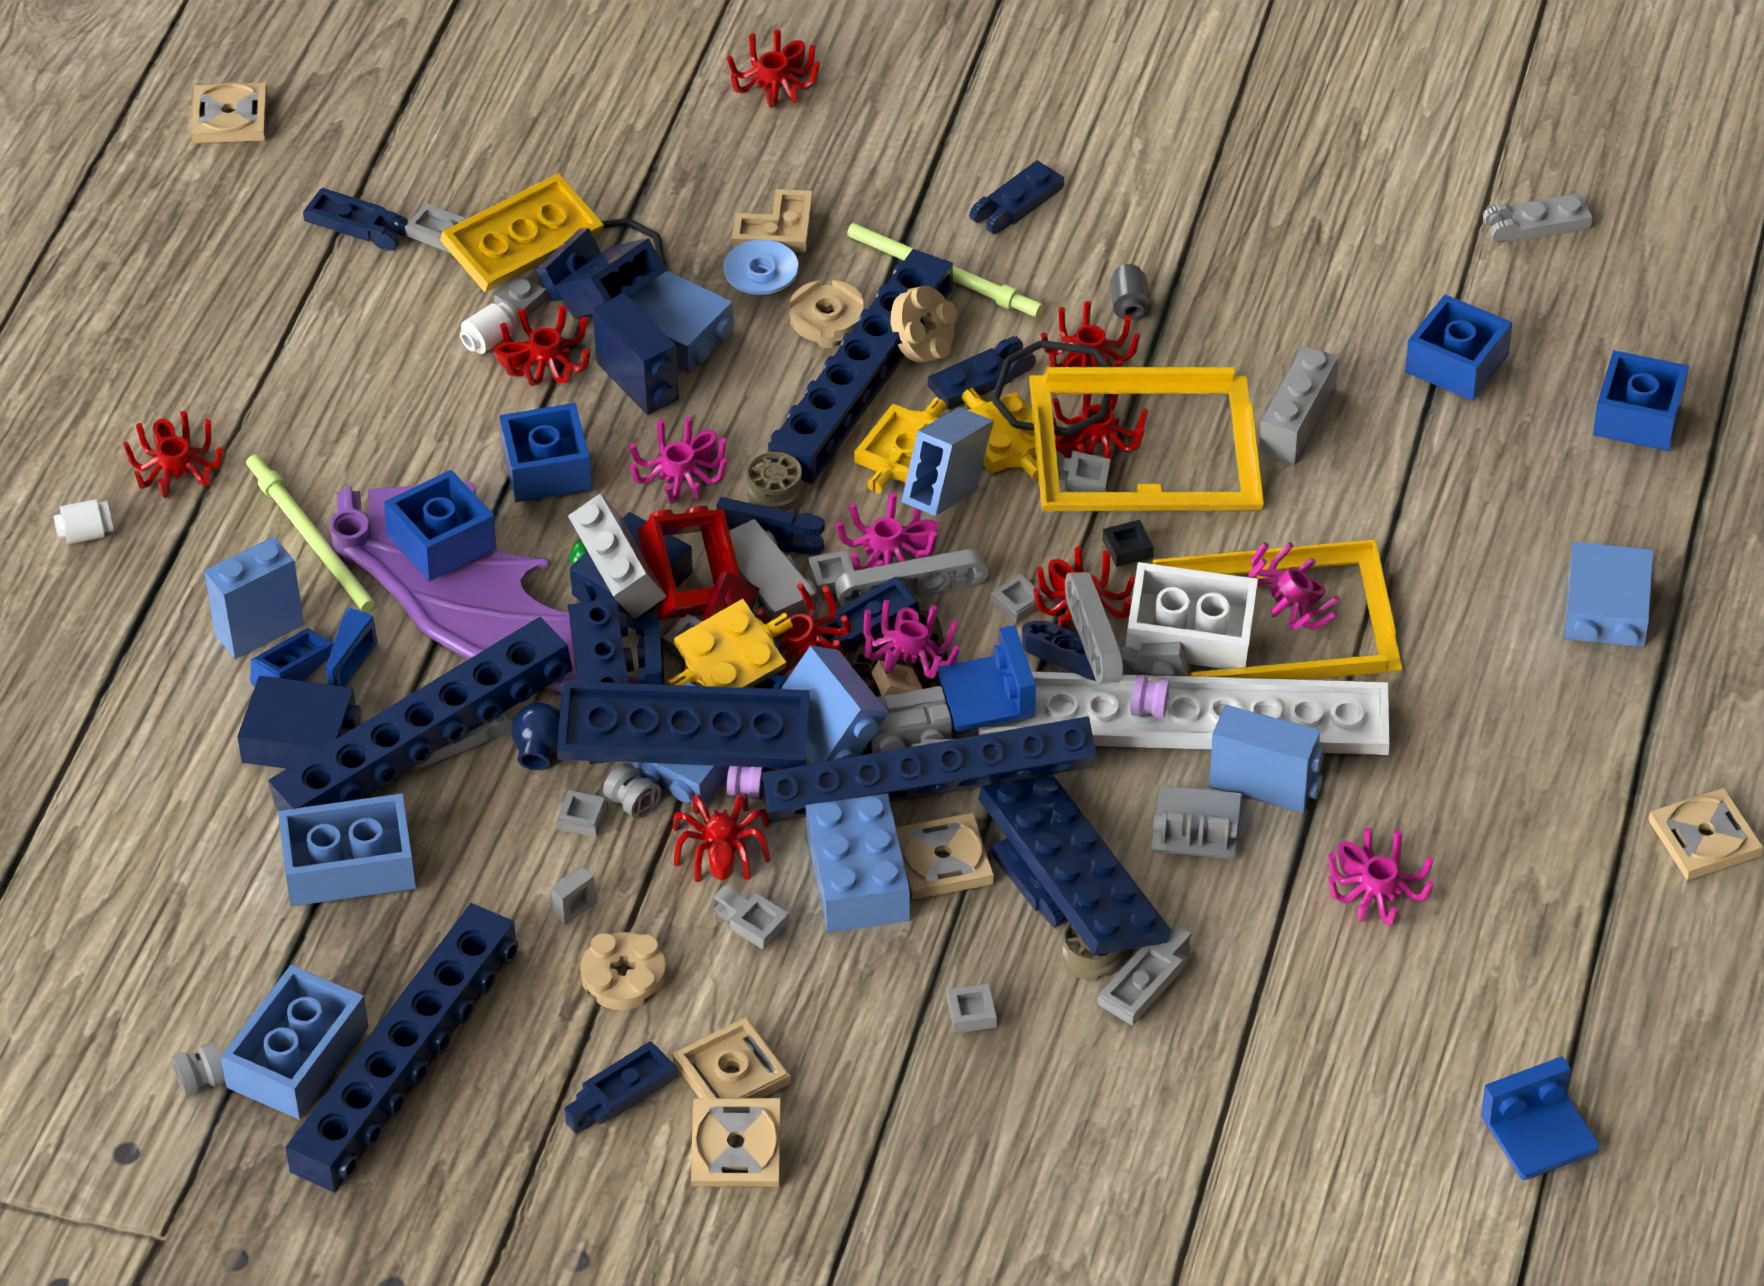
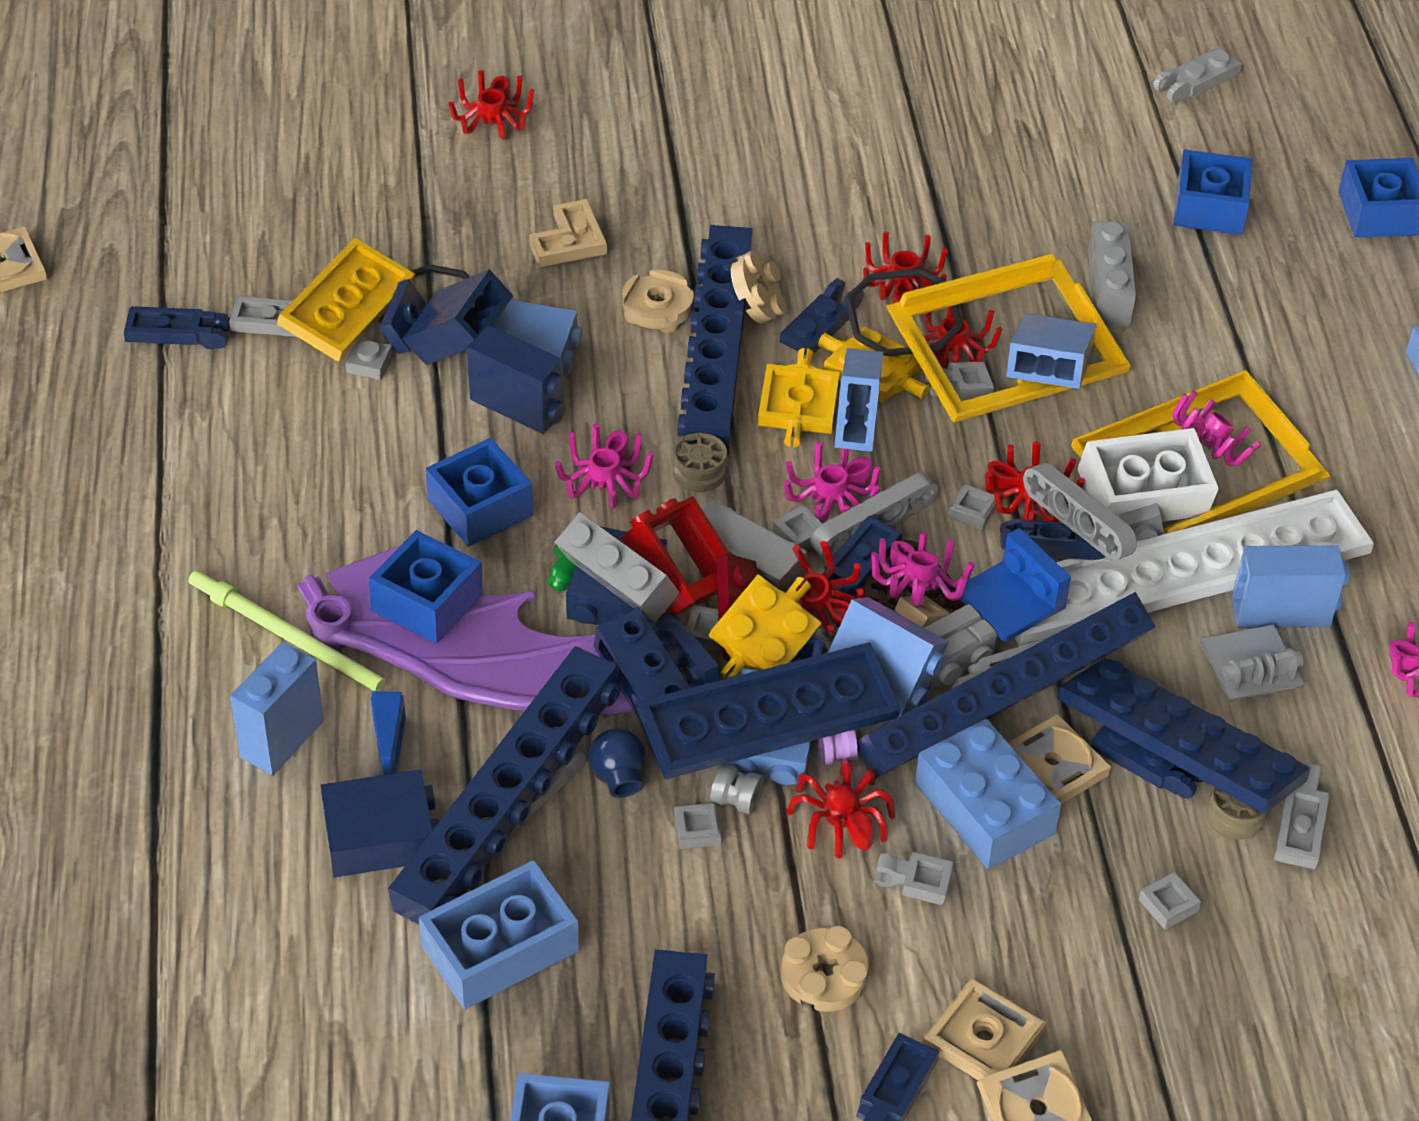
camera: 25 degrees left, 0 degrees up
white brick [53,499,113,545] -> none
red animal [123,410,223,499] -> none
blue slope [250,628,334,687] -> none
white brick [460,302,518,354] -> none
red animal [493,305,590,386] -> none
light grey plate [551,867,596,925] -> none
dark blue hinge [716,496,825,555] -> none
light blue dish [723,240,798,295] -> none
yellowish green bar [847,223,1044,318] -> none
dark blue hinge [969,160,1064,234] -> none
black plate [1102,519,1154,567] -> none
dark grey brick [1110,264,1151,320] -> none
lavender wheel [1131,675,1170,720] -> none
none -> medium blue brick [1006,313,1096,389]

